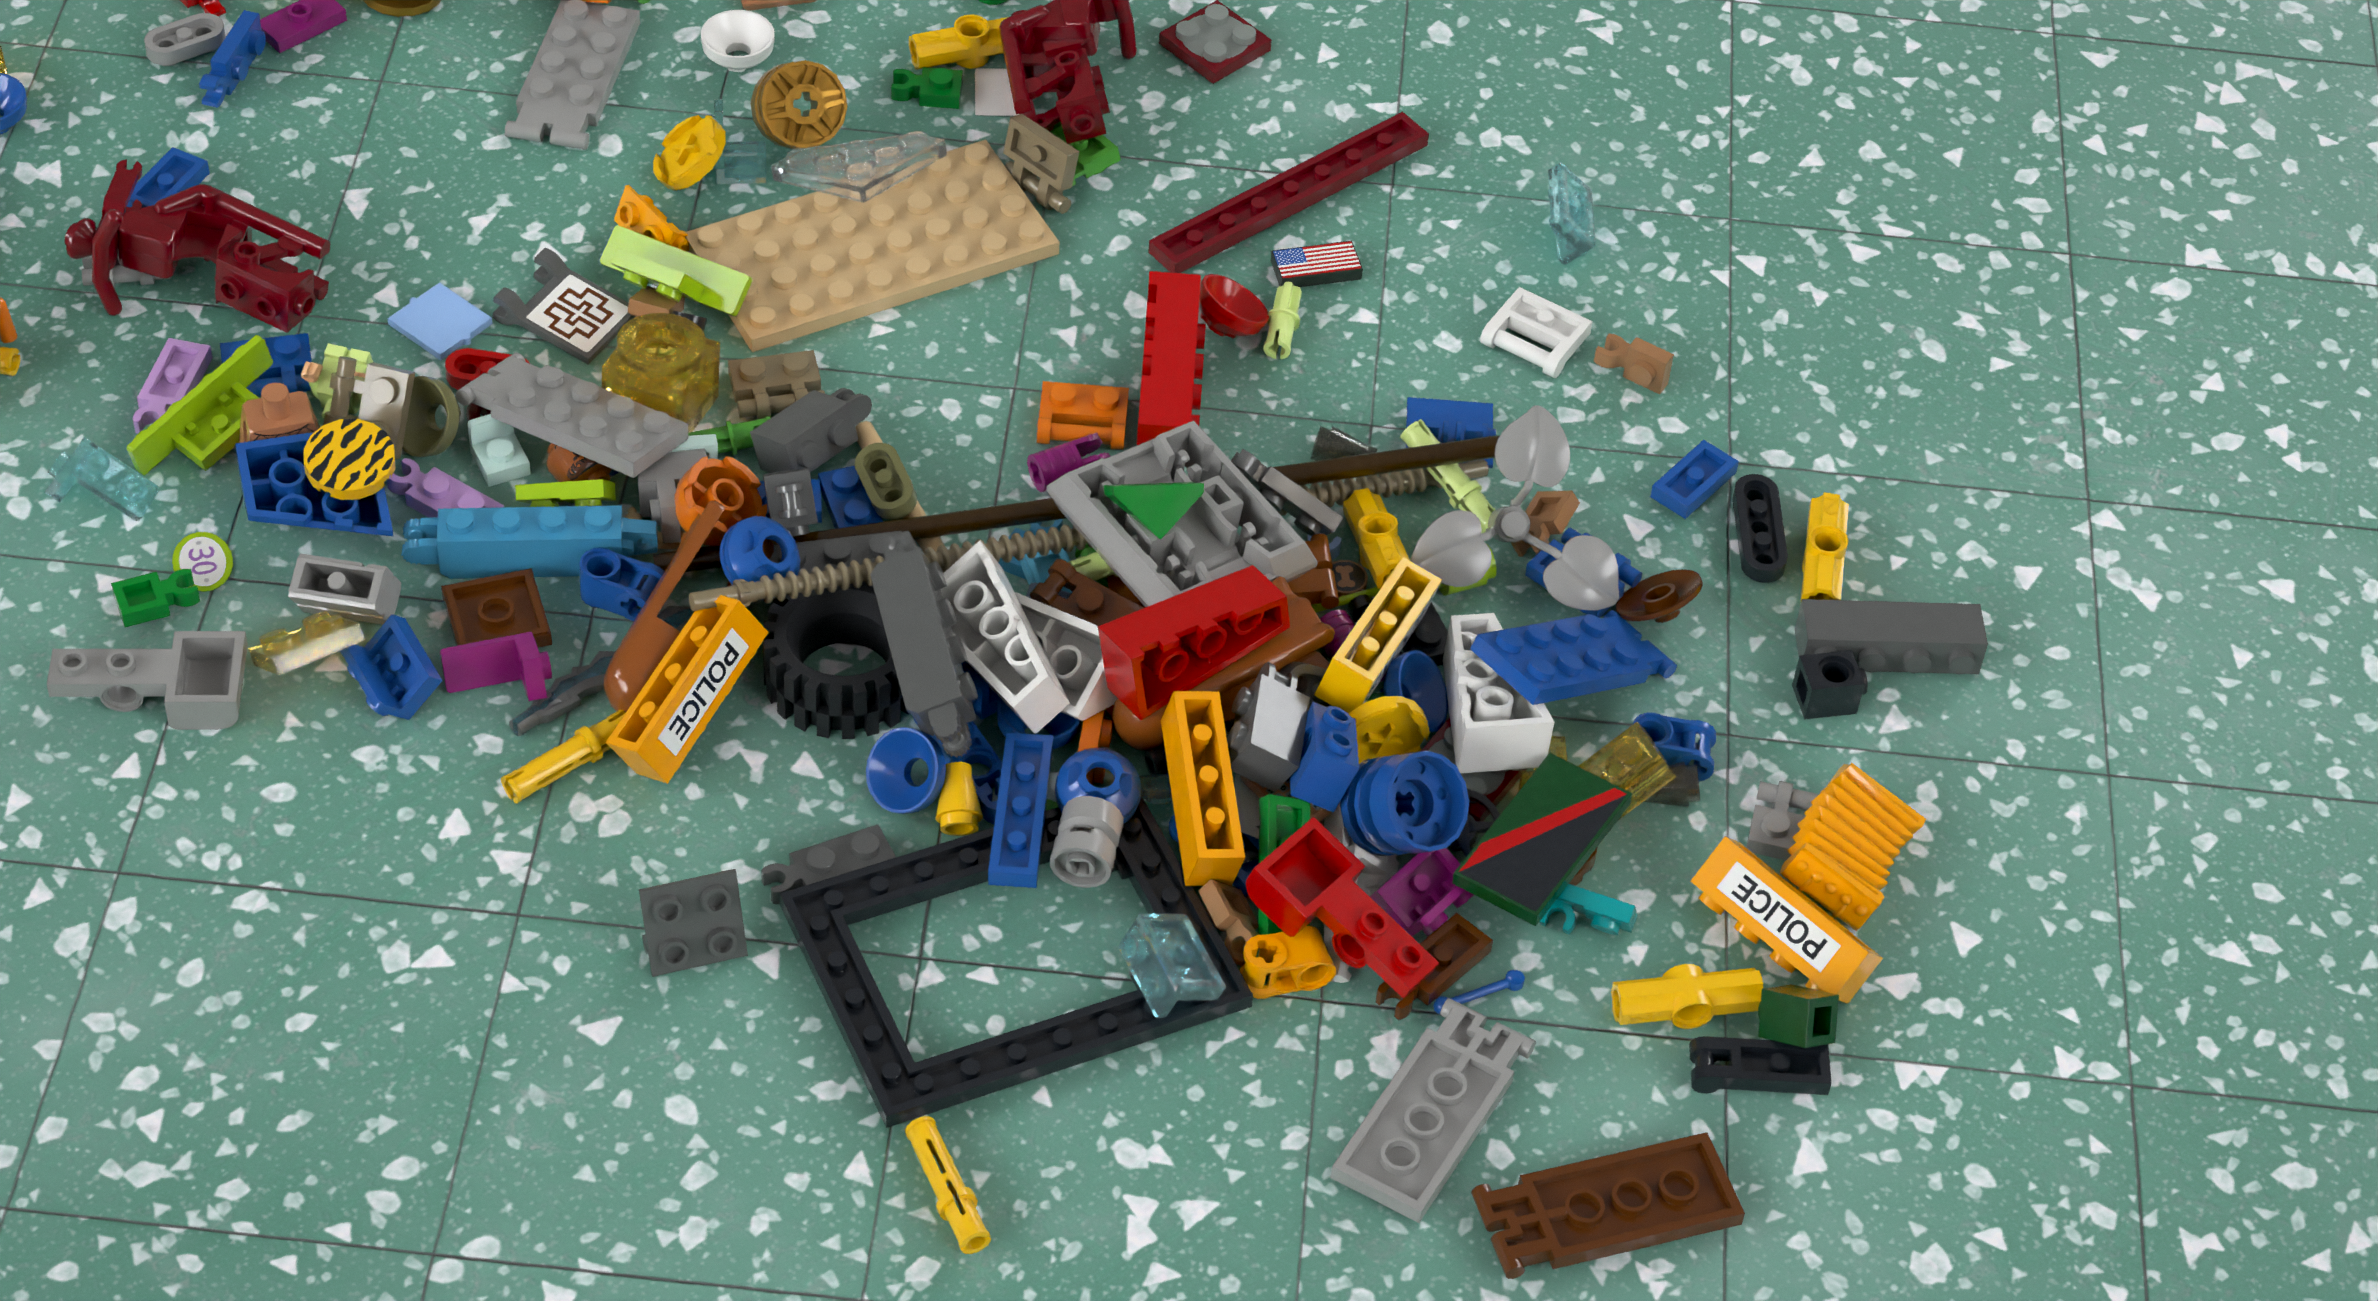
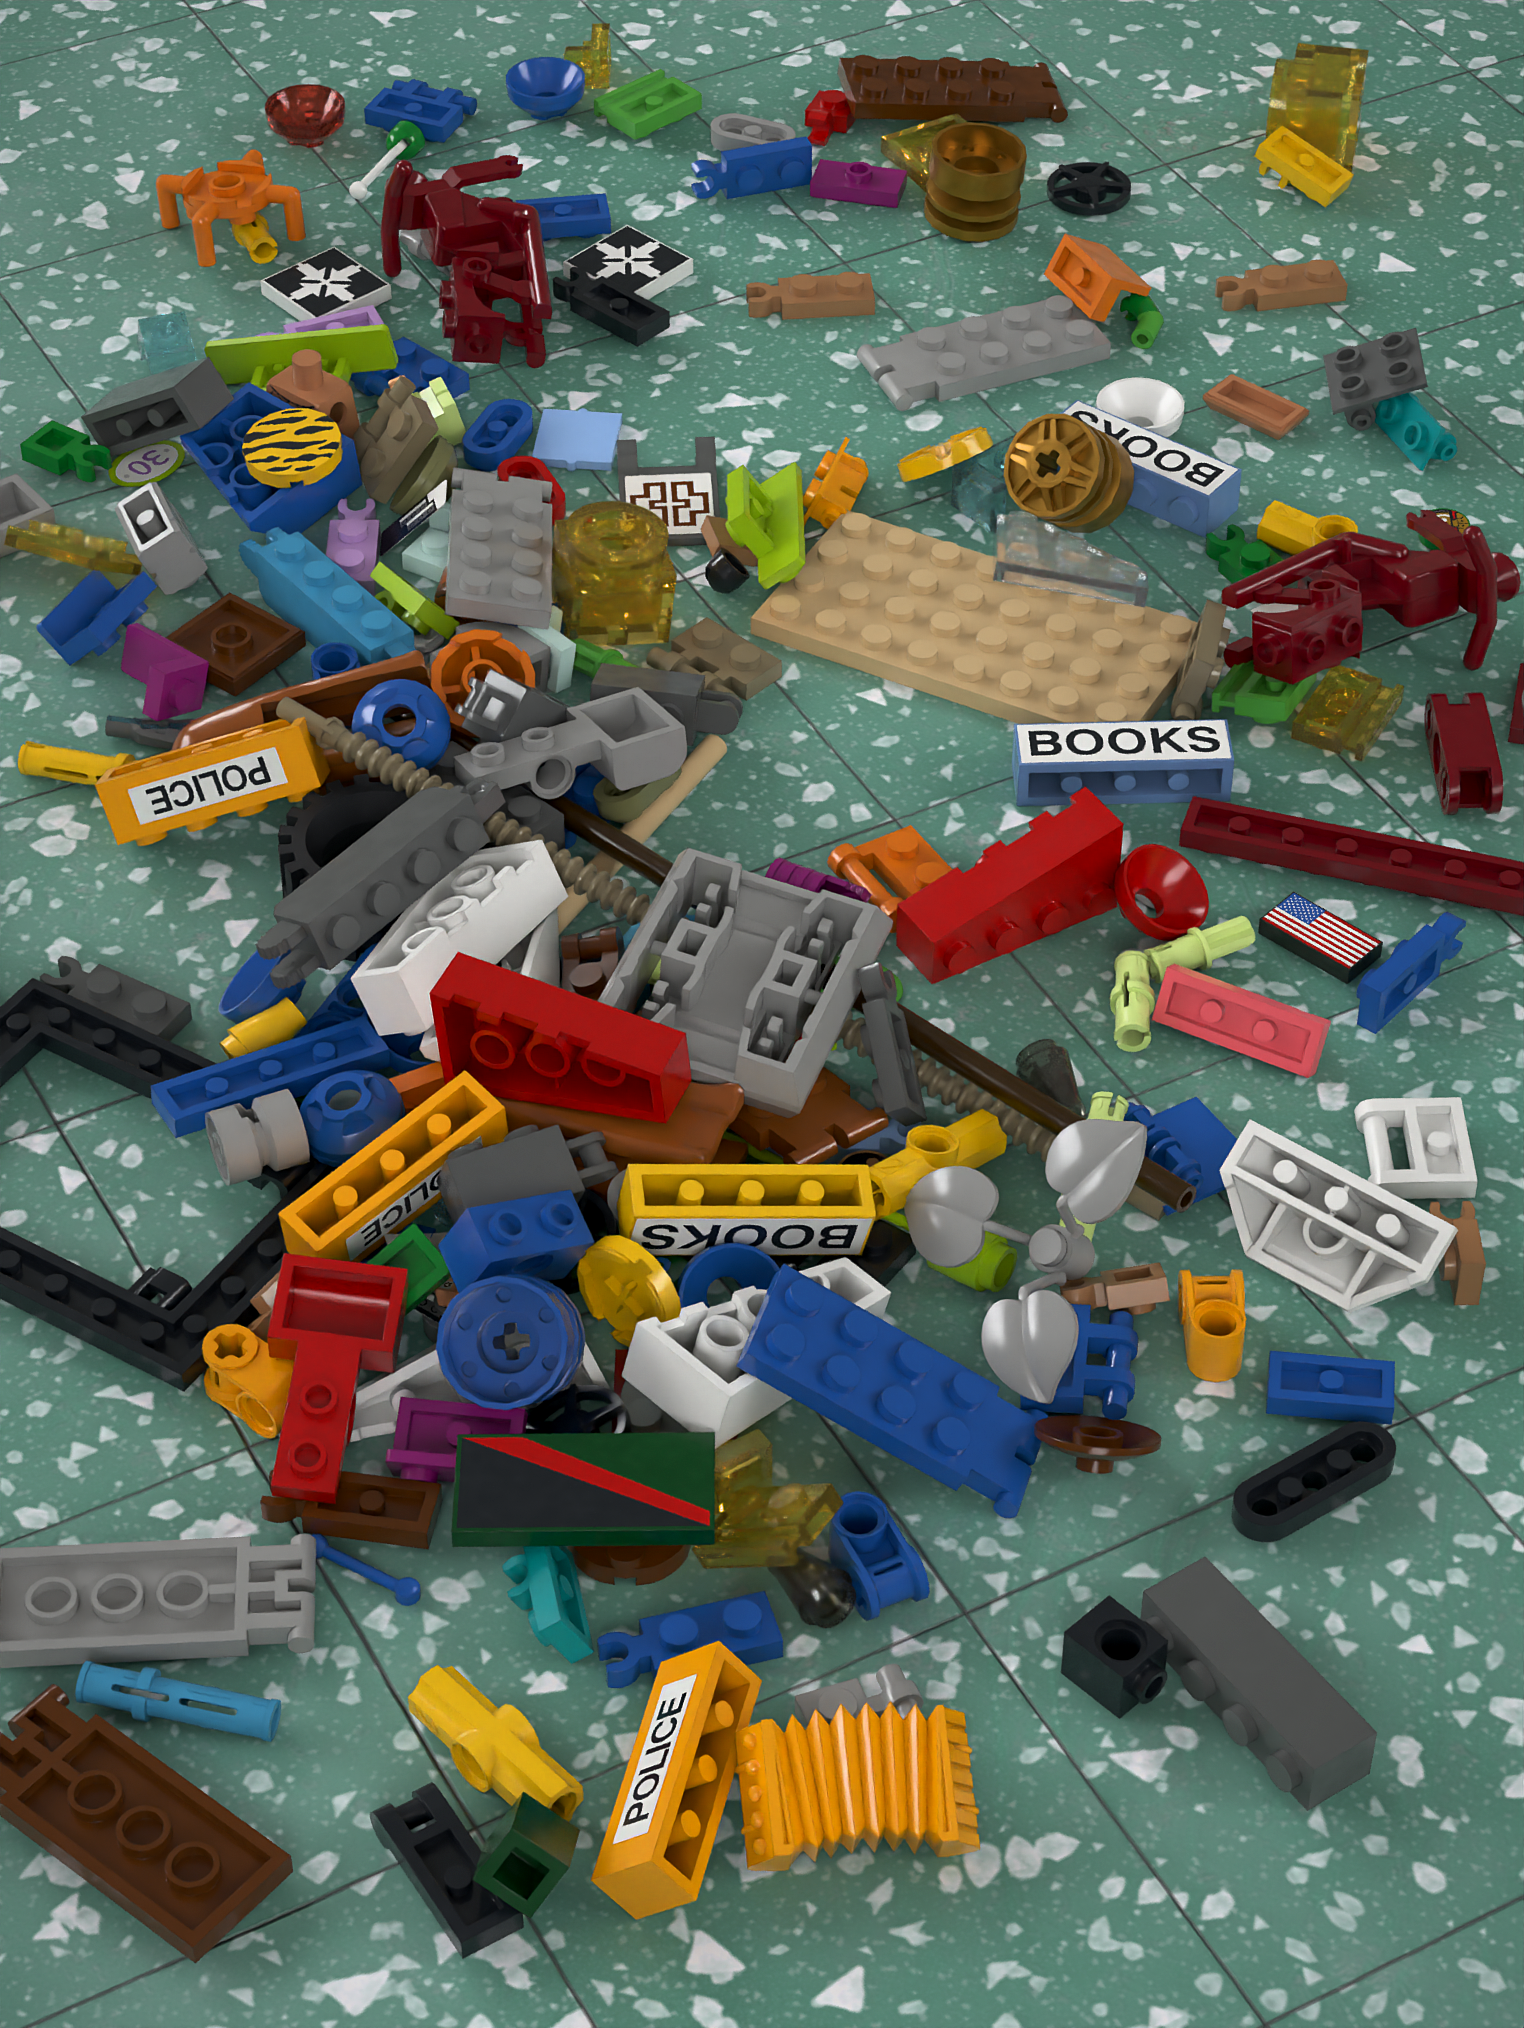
camera: 60 degrees right, 5 degrees down
green slope [1104,482,1204,540] -> none
clear light blue bracket [1119,913,1226,1018] -> none
yellow piece [1801,492,1849,600] -> none
none -> dark azure pin [75,1660,281,1742]
none -> dark grey brick [81,357,234,457]
none -> tile [260,246,392,321]
none -> sticker [380,480,447,557]
none -> light grey plate [453,687,687,799]
none -> blue plate [462,399,533,472]
none -> black plate [553,267,670,347]
none -> tile [563,225,693,300]
none -> bright green plate [594,69,702,140]
none -> blue plate [597,1591,783,1688]
none -> medium nougat plate [746,272,875,320]
none -> brick [1012,719,1234,806]
none -> brick [1057,400,1242,538]
none -> yellowish green pin [1110,950,1155,1052]
none -> coral hinge [1152,964,1331,1078]
none -> light orange piece [1178,1269,1246,1382]
none -> white wedge [1219,1119,1458,1313]
none -> clear yellow plate [1291,665,1404,761]
none -> blue plate [1356,912,1466,1034]
none -> dark red piece [1424,692,1503,815]

